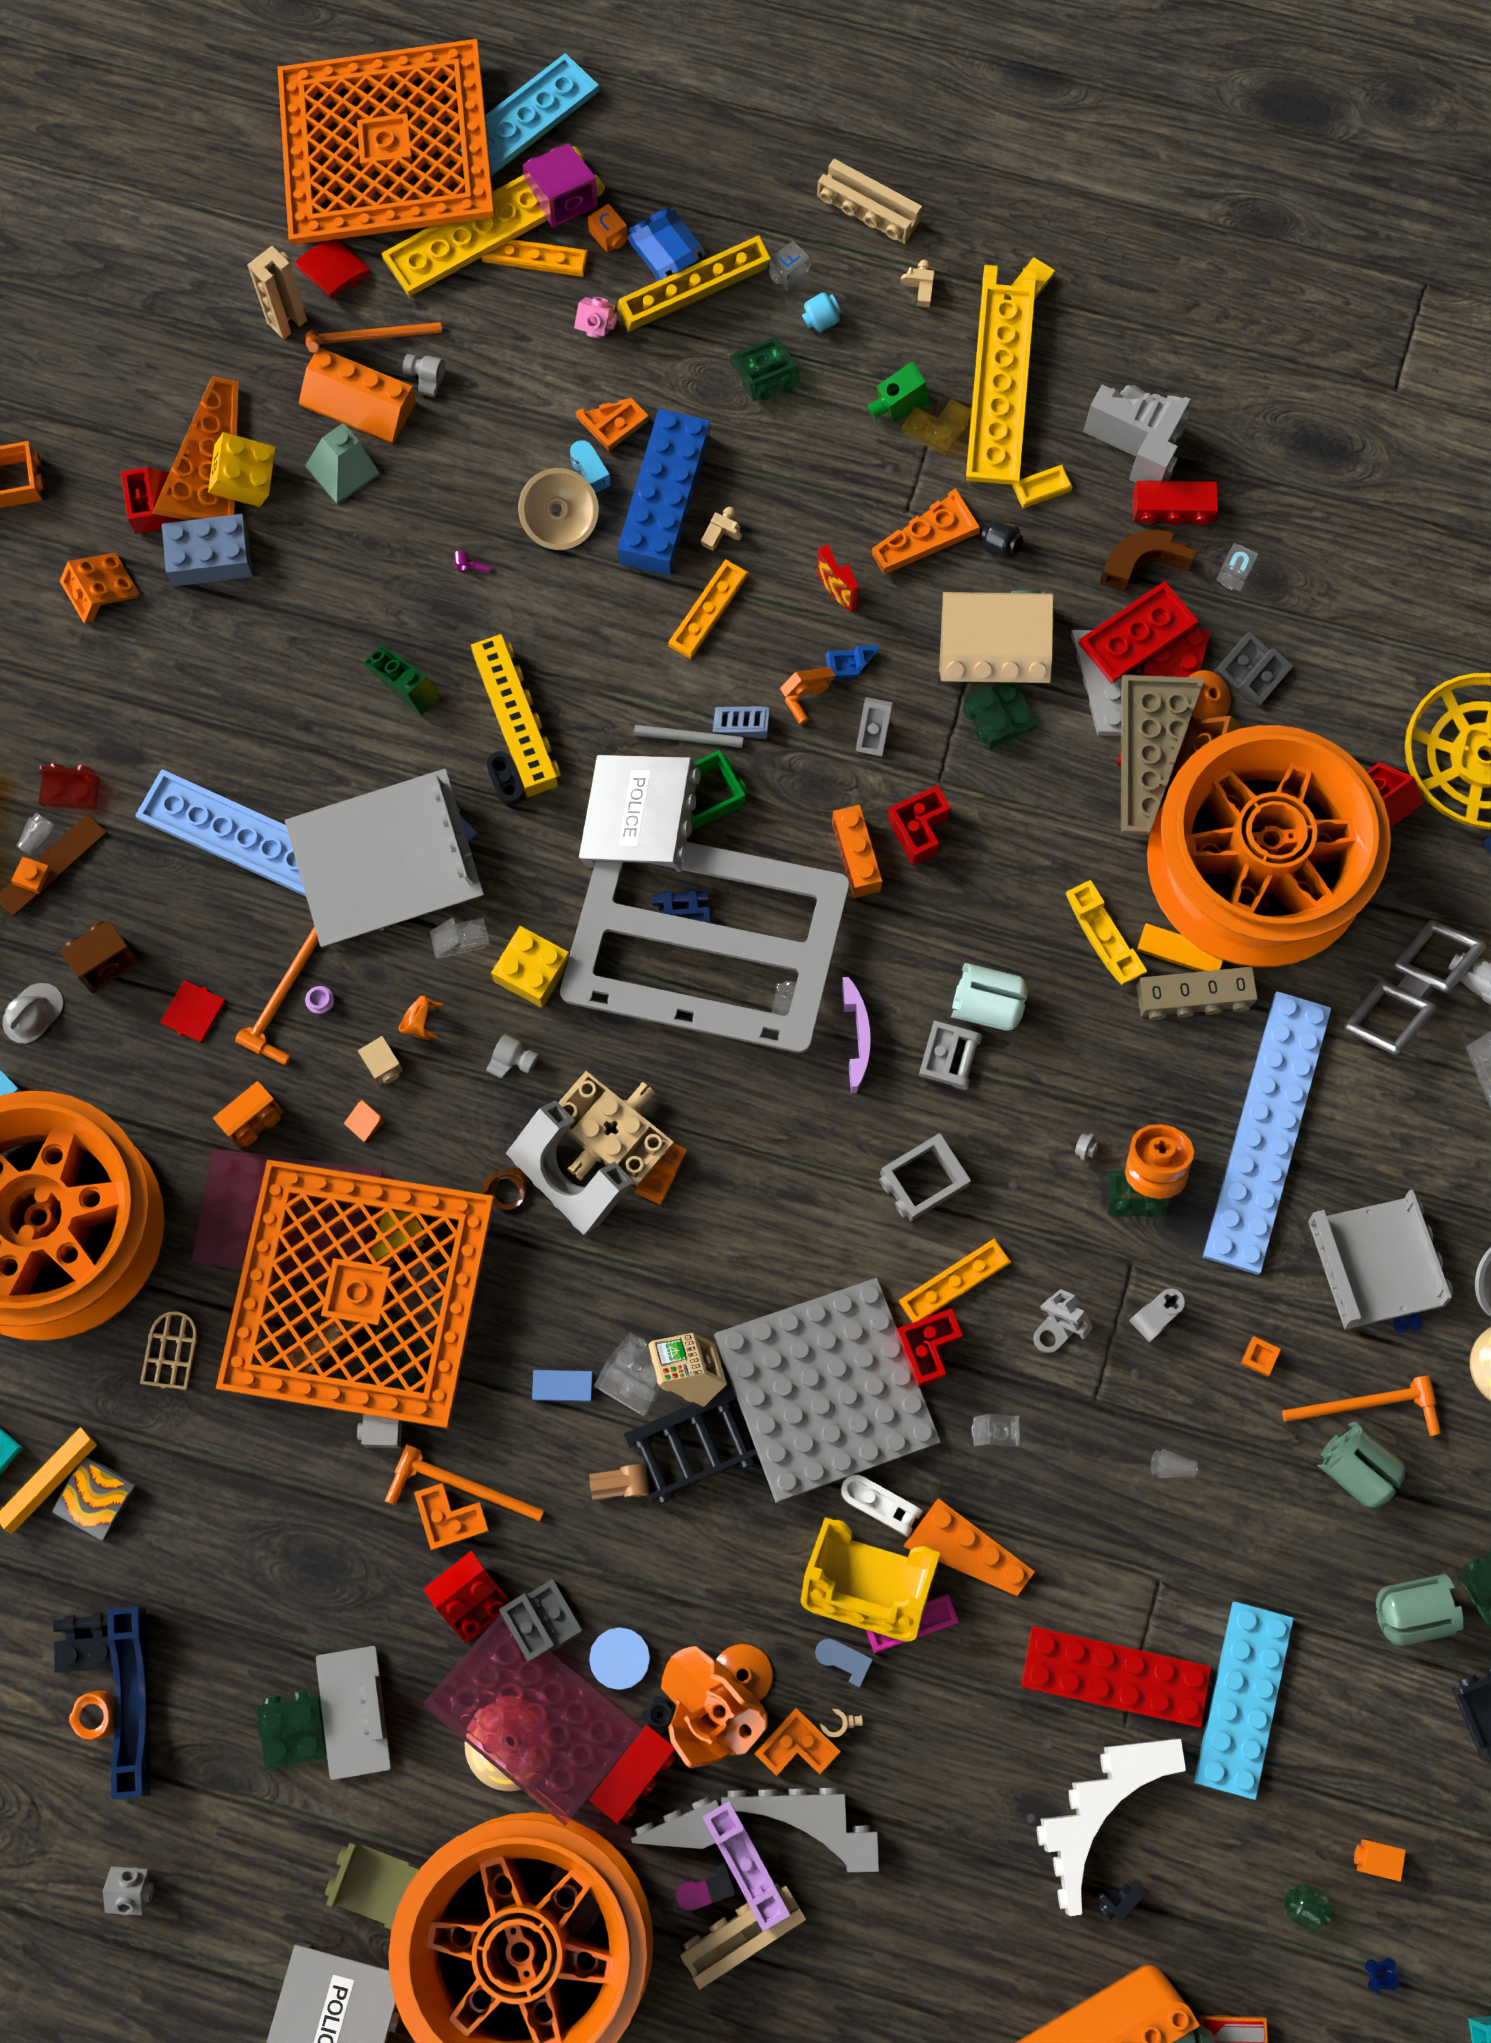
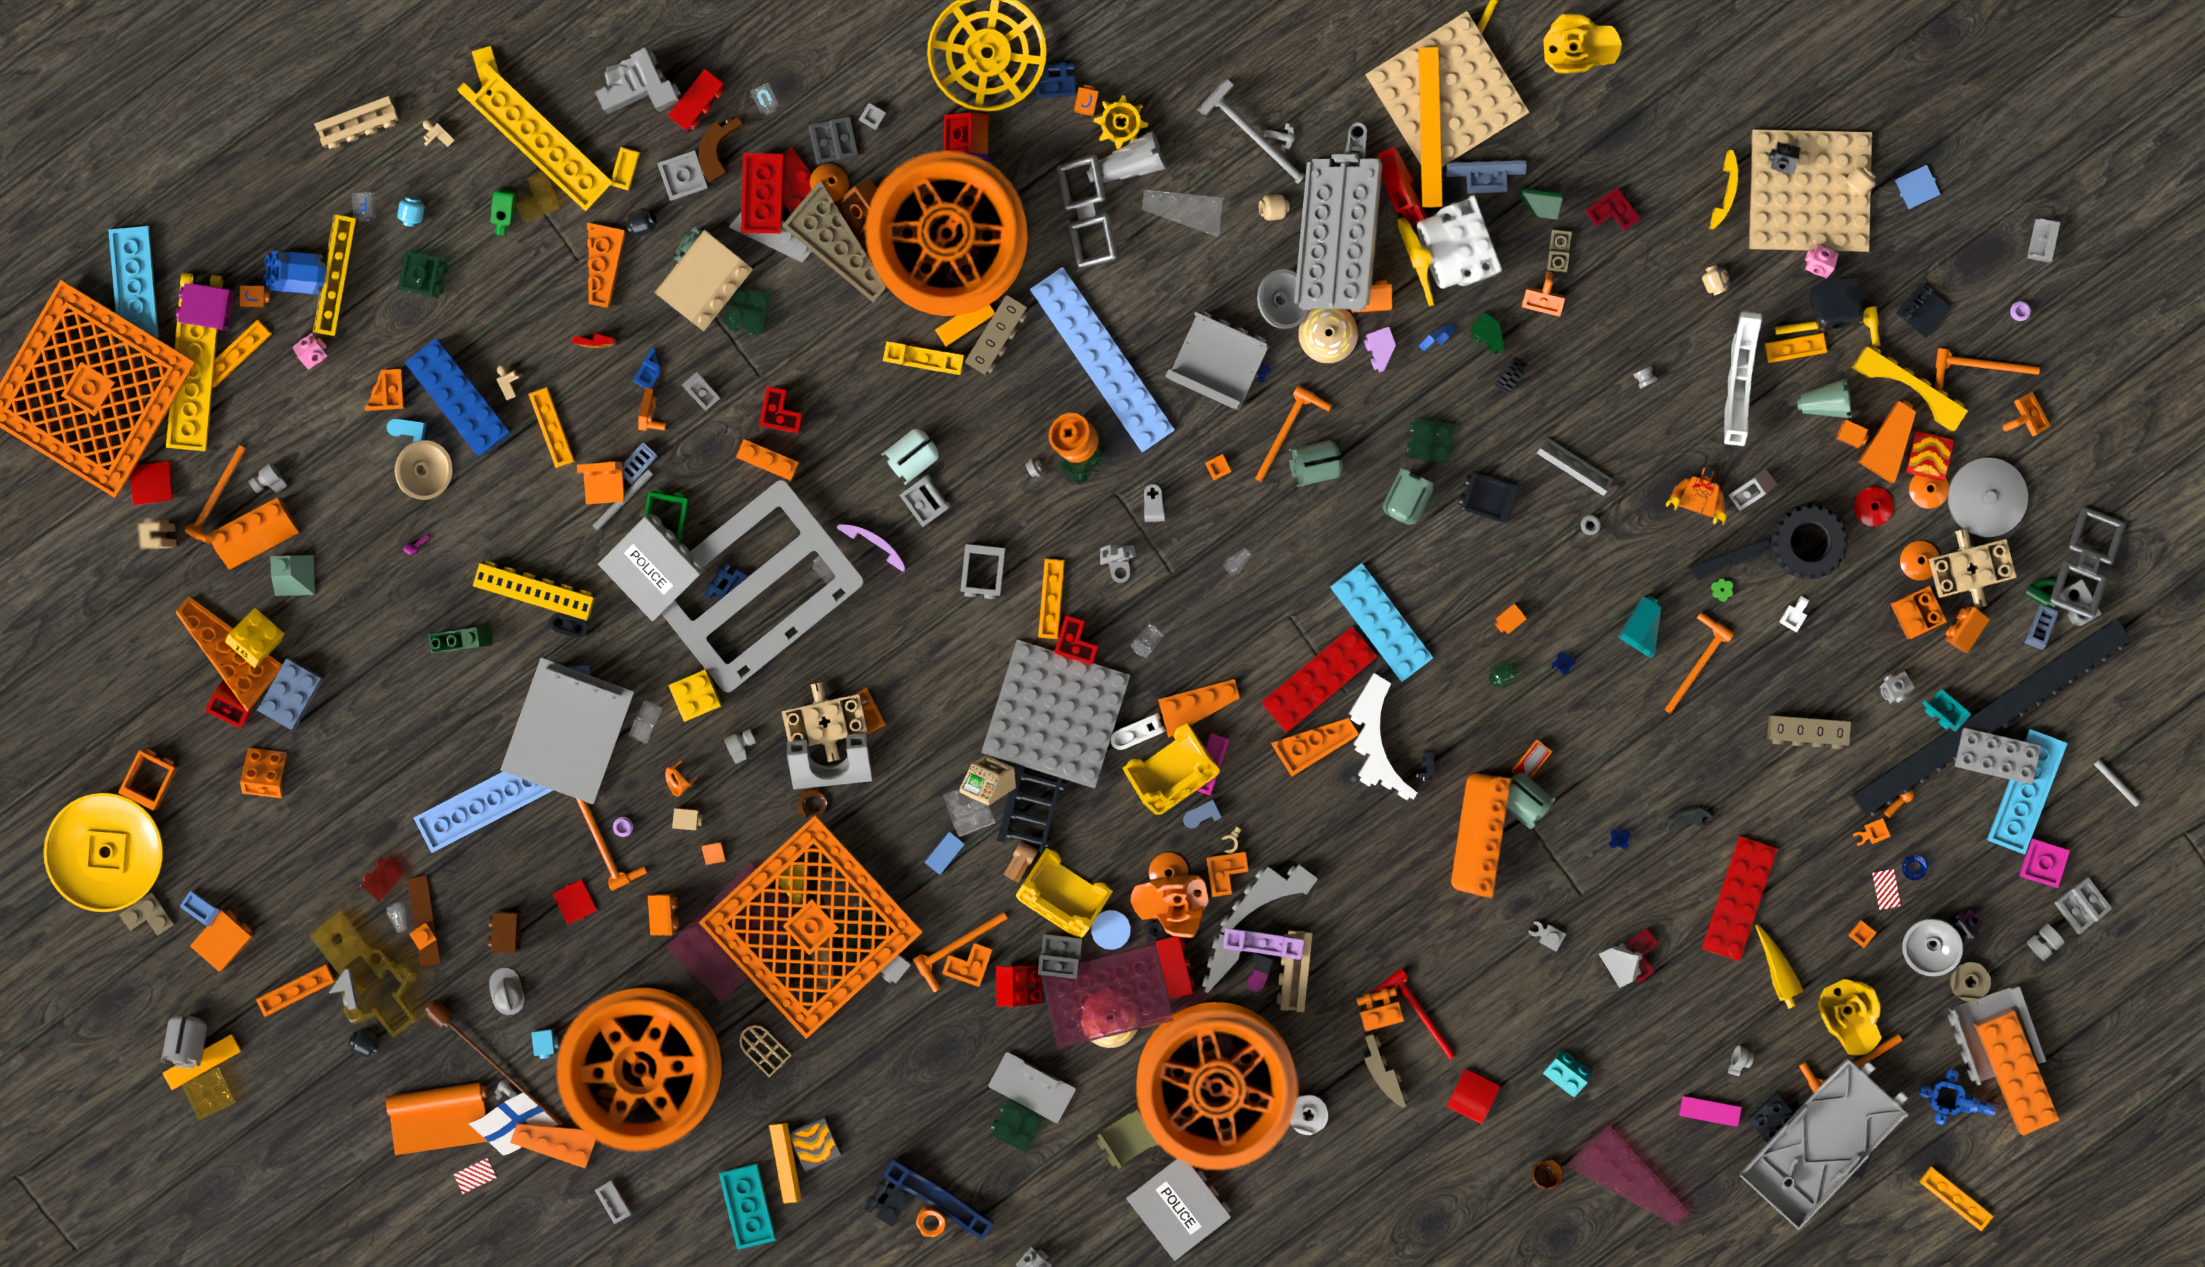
camera: 55 degrees left, 15 degrees up
none -> orange bracket [577,462,625,504]
none -> light grey plate [657,150,708,201]
none -> light grey plate [859,103,886,130]
none -> yellow windscreen [1016,848,1113,938]
none -> orange wing [1271,718,1359,776]

